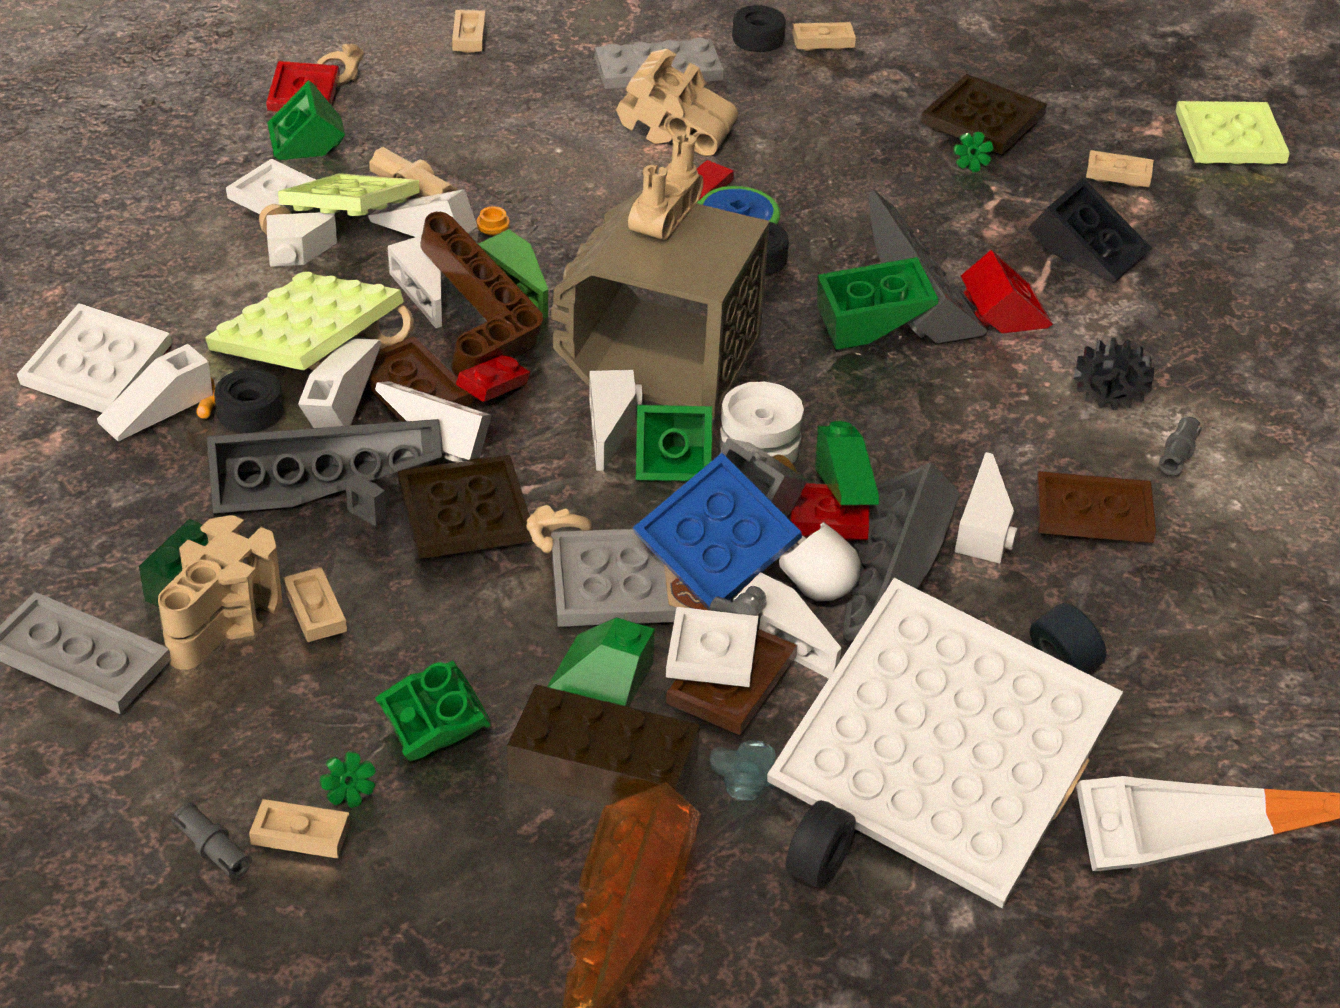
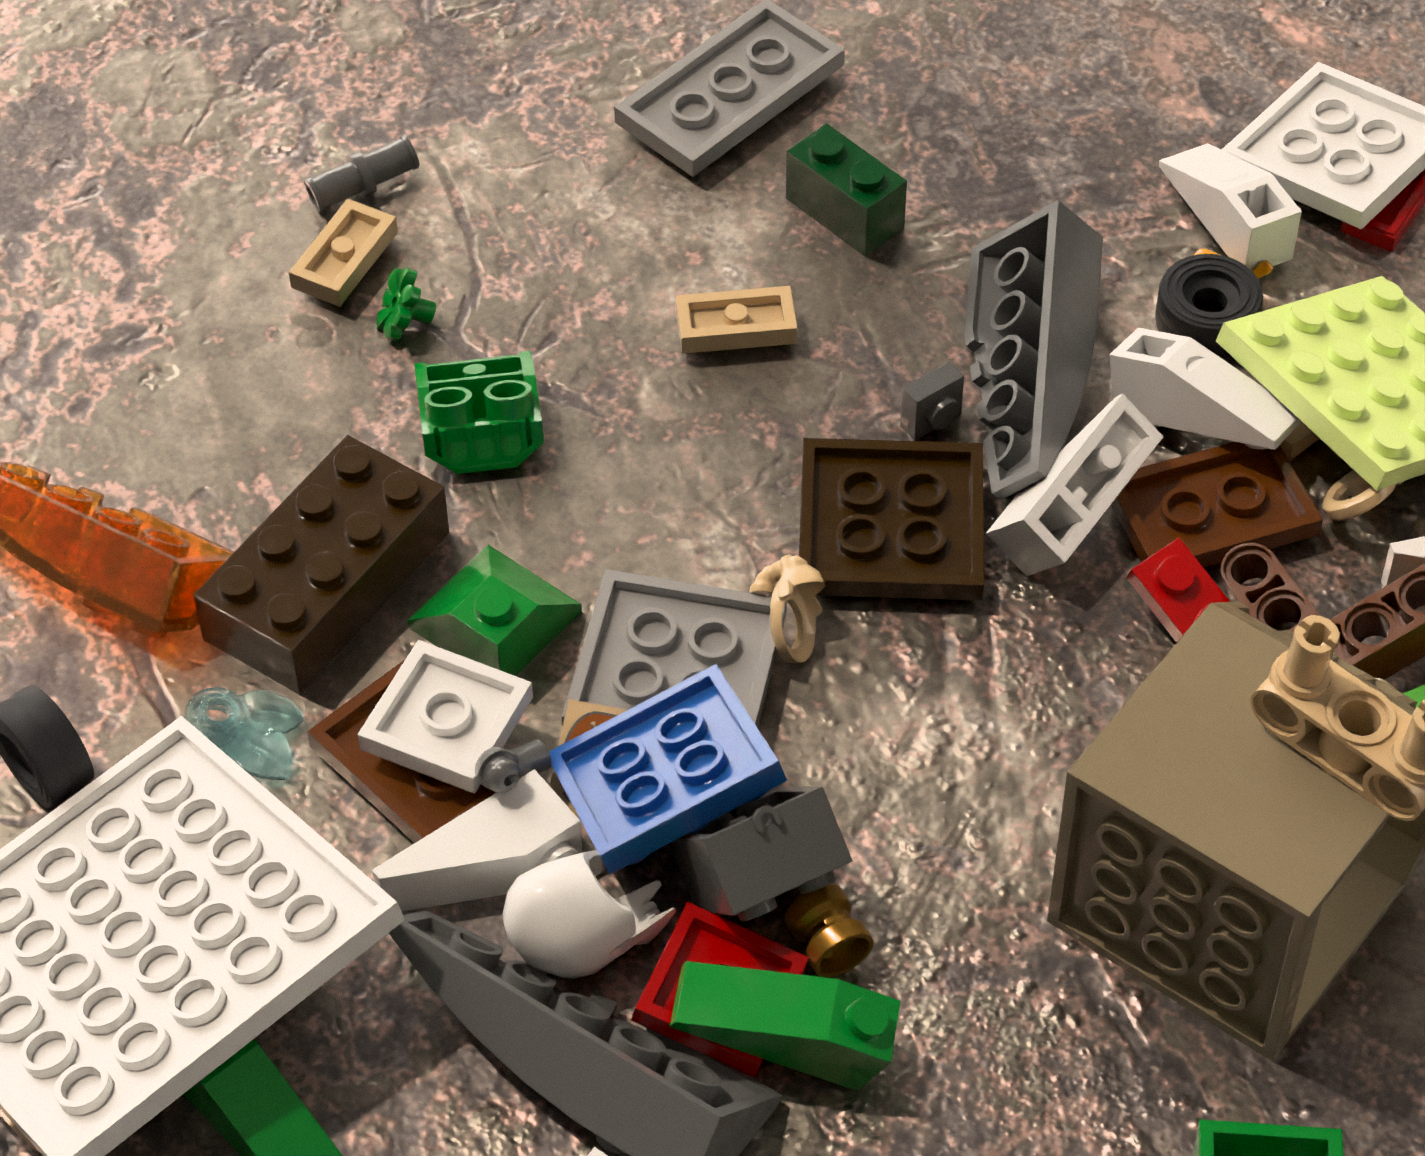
camera: 110 degrees right, 10 degrees up
tan connector [158,515,283,670] -> none
white slope [589,370,642,471] -> none
green slope [636,405,712,481] -> none
white wheel [719,382,804,464] -> none

